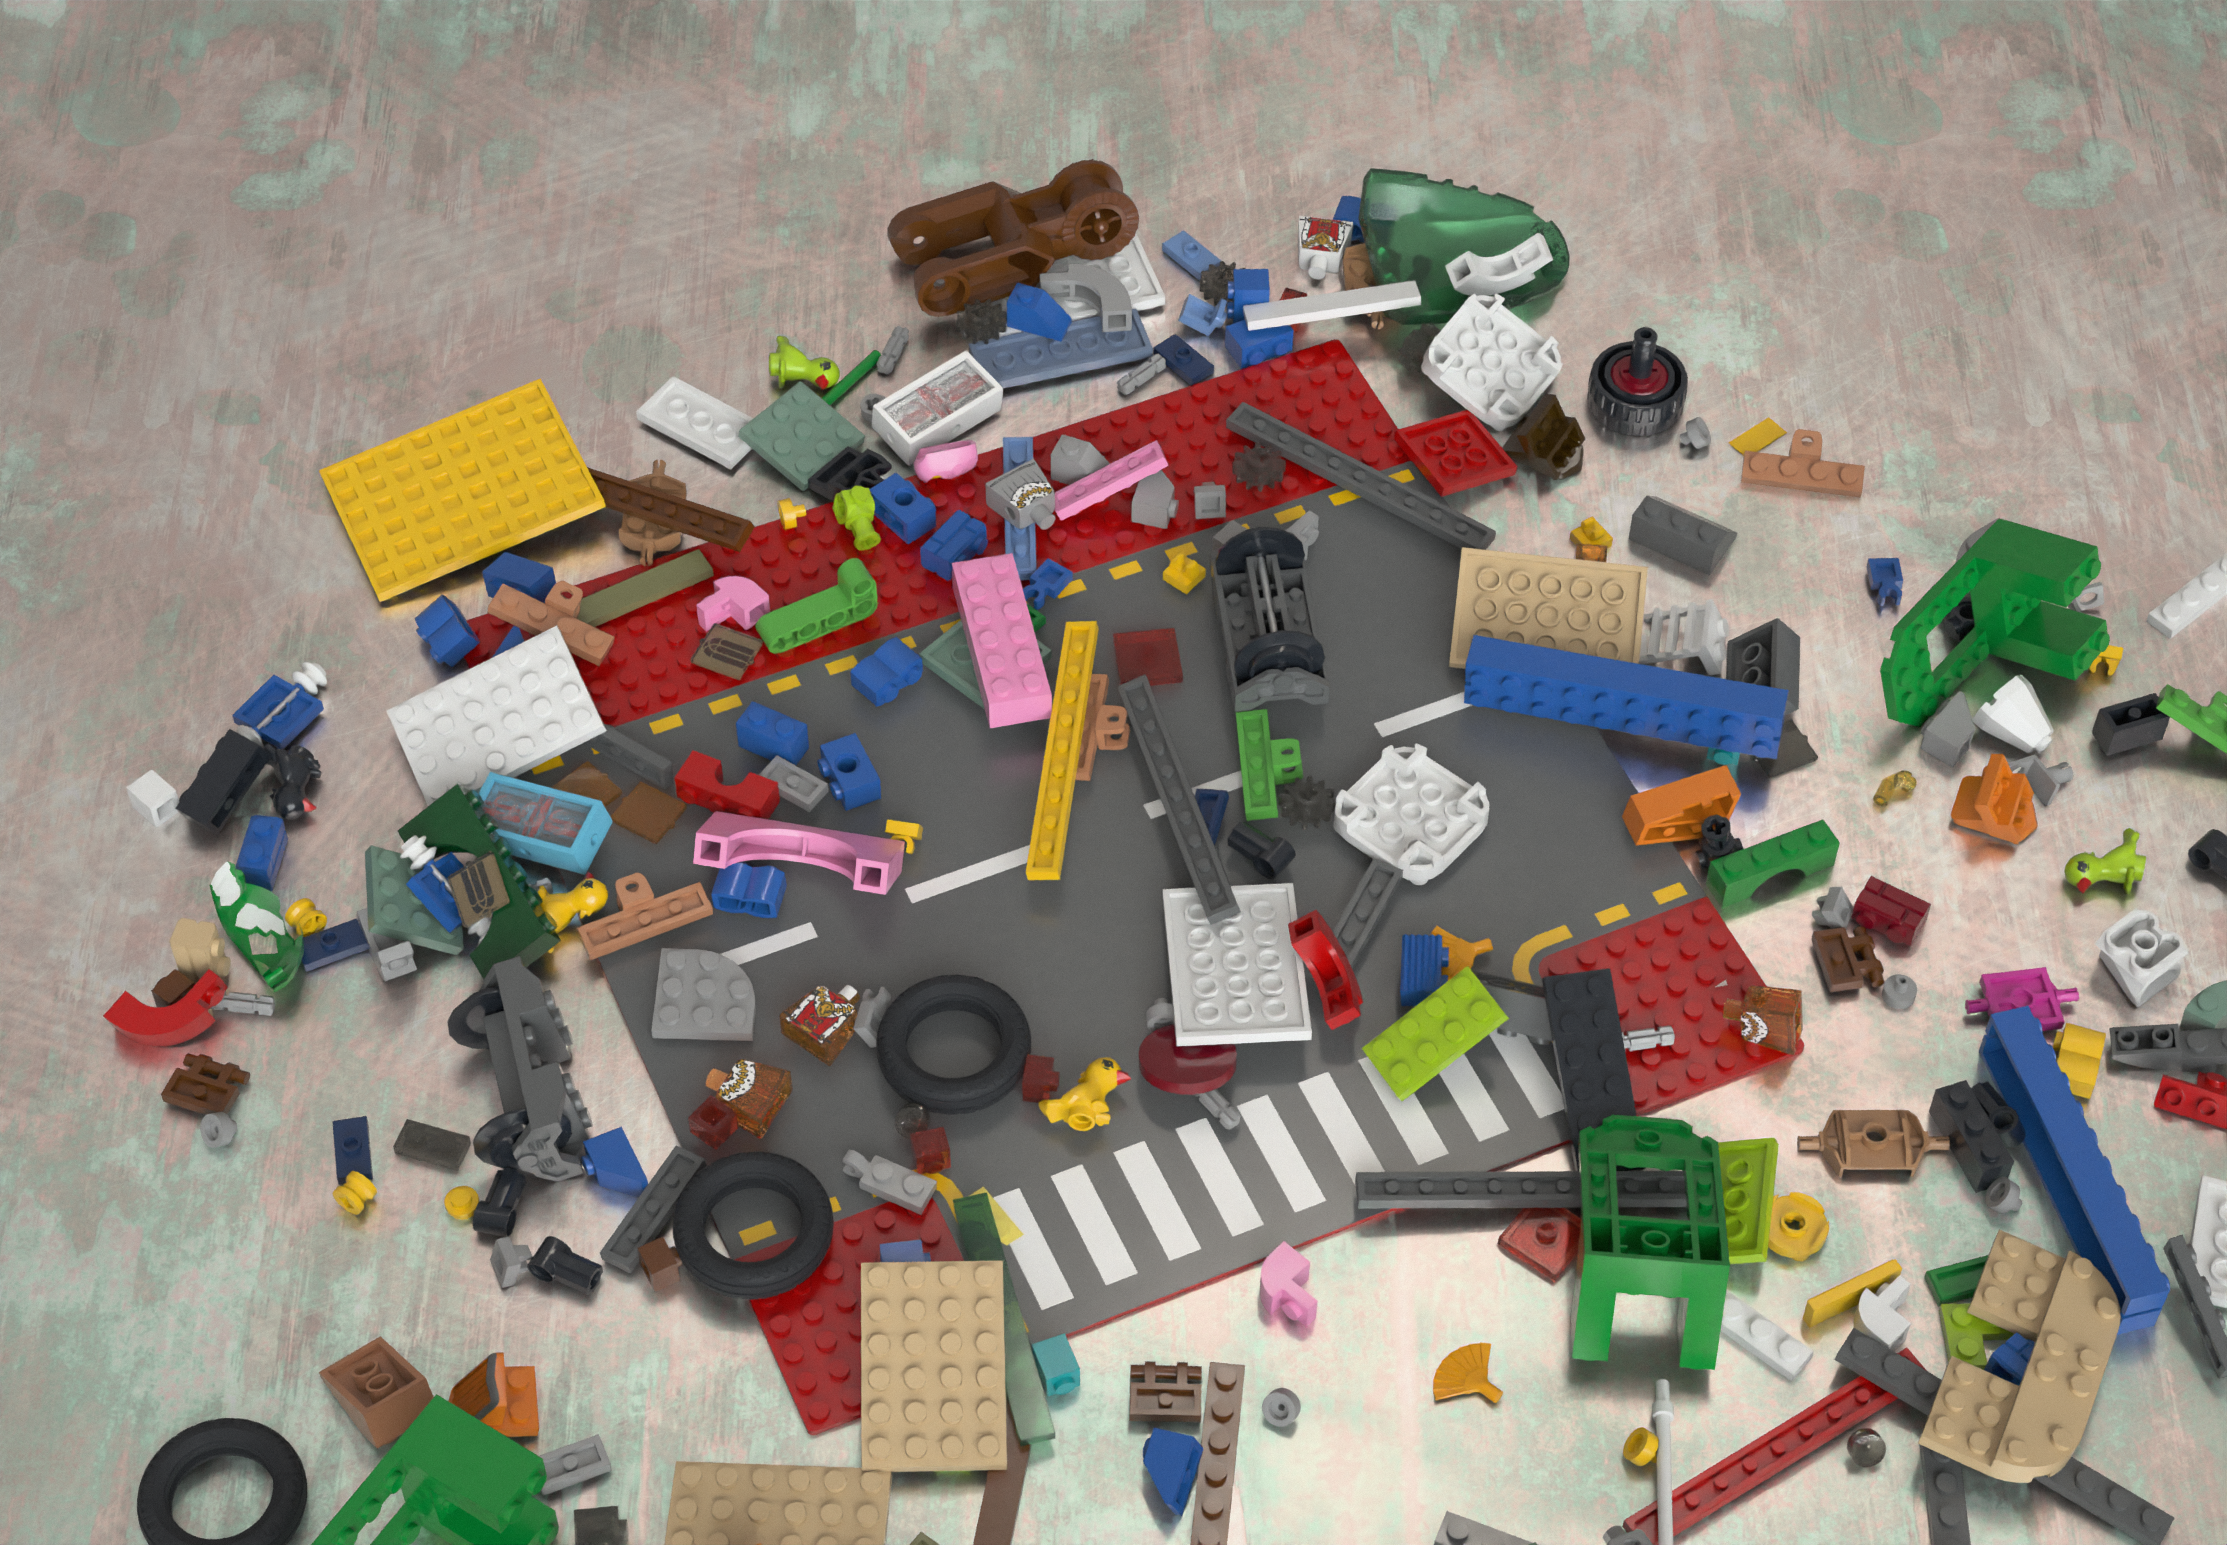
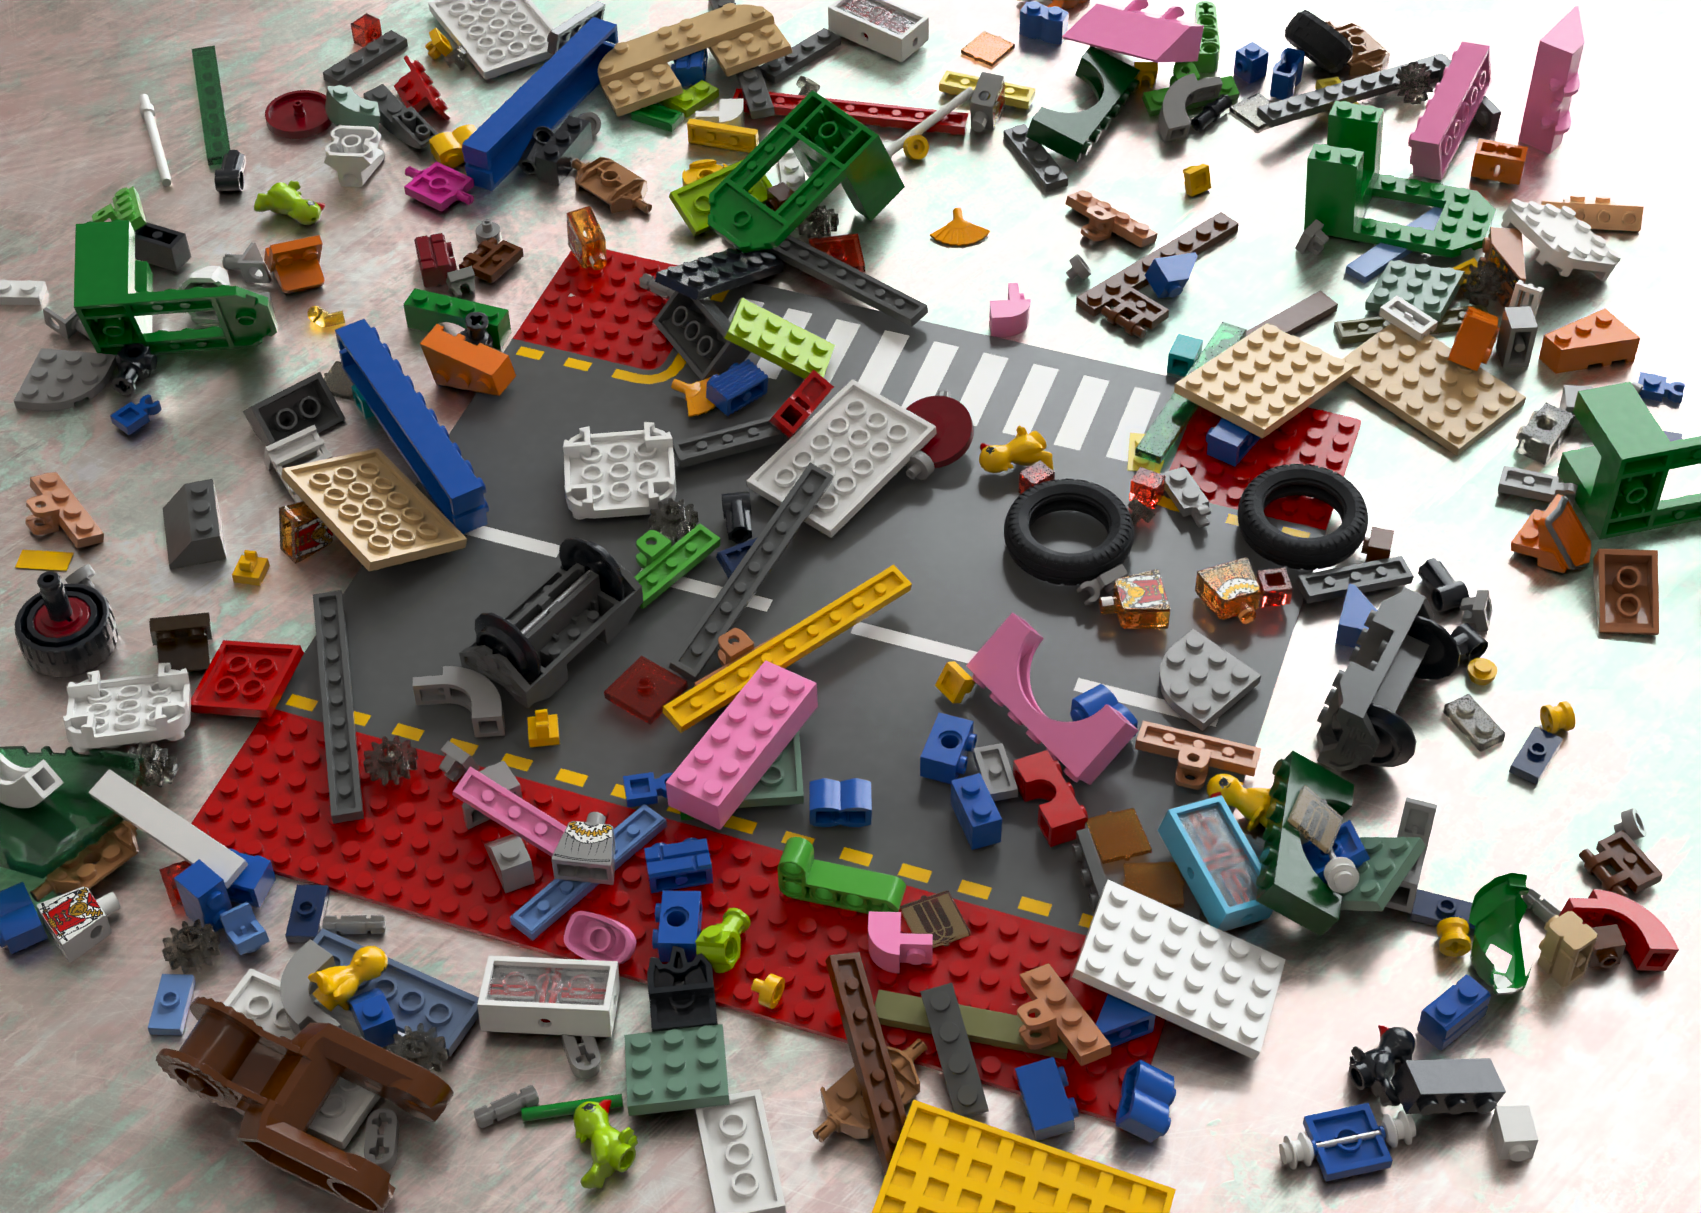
camera: 135 degrees left, 5 degrees down
none -> yellow animal [308,946,388,1012]
none -> dark grey plate [920,983,989,1118]
none -> nougat plate [1065,190,1158,248]

